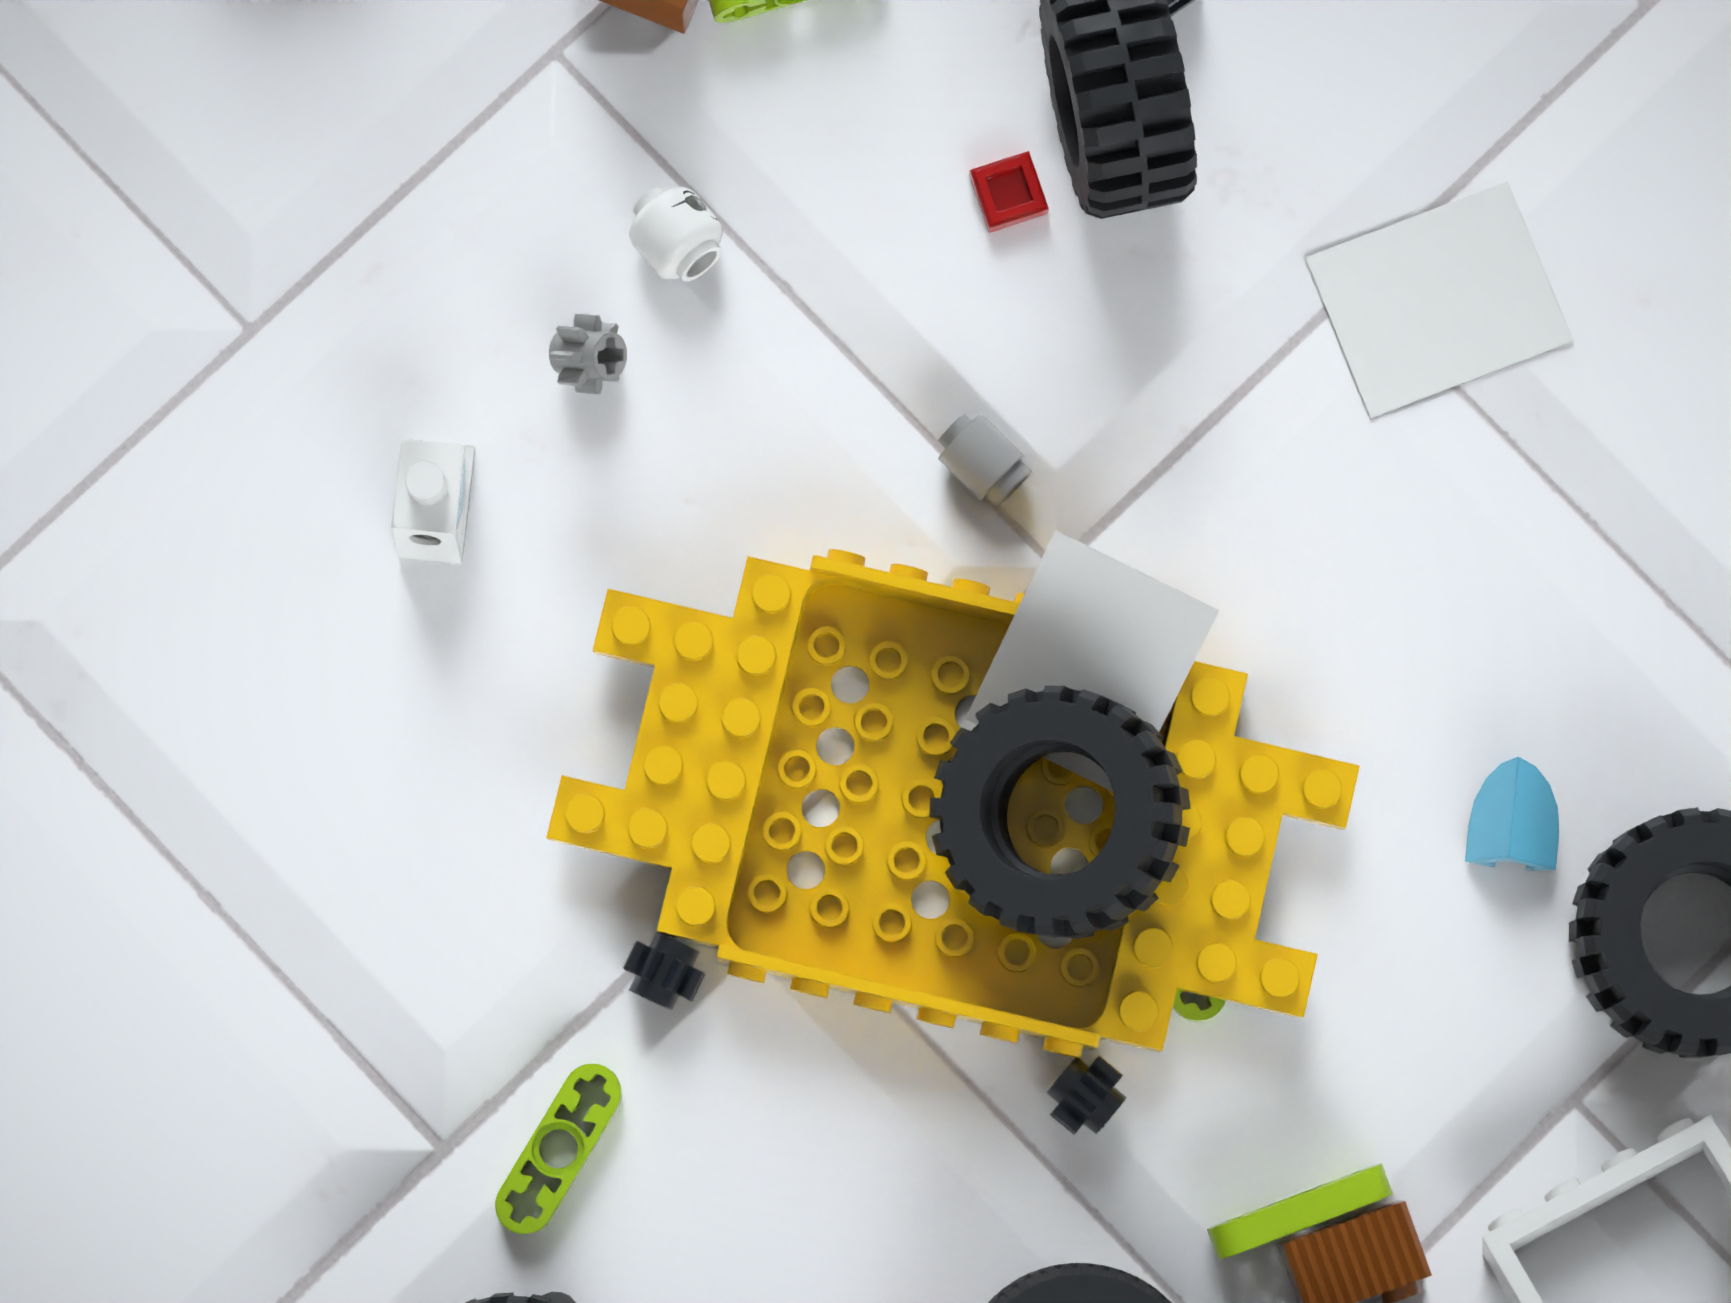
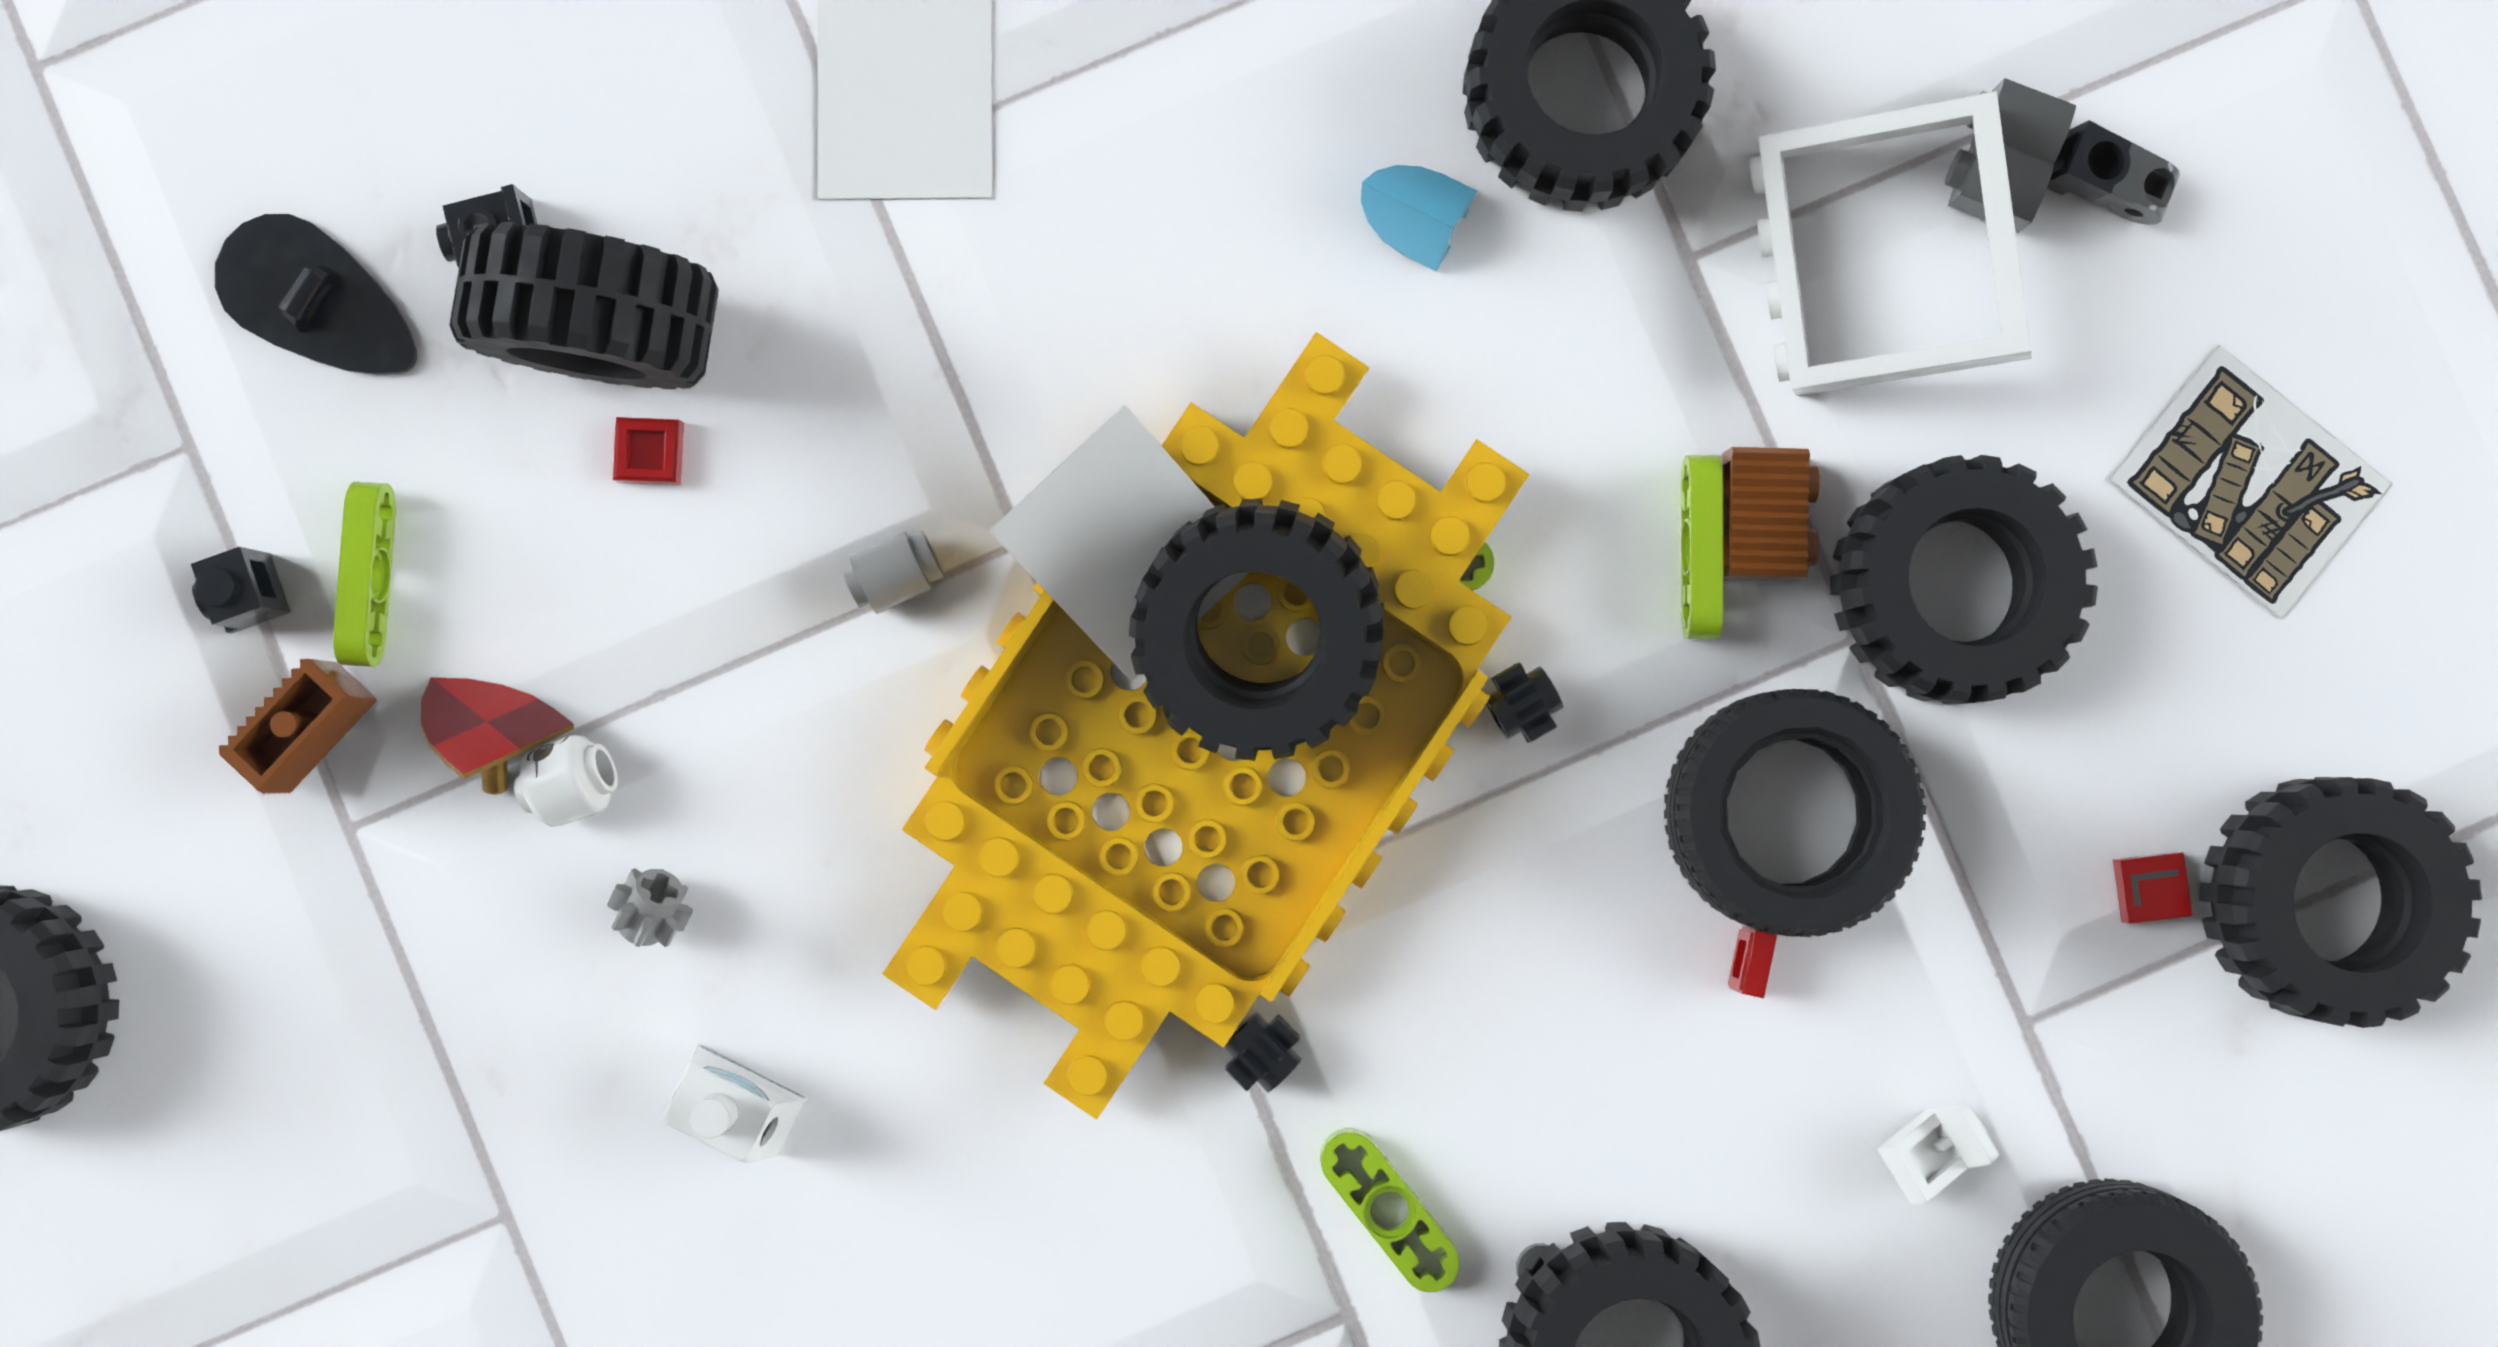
camera: 65 degrees left, 5 degrees up
none -> shield [421,677,574,795]

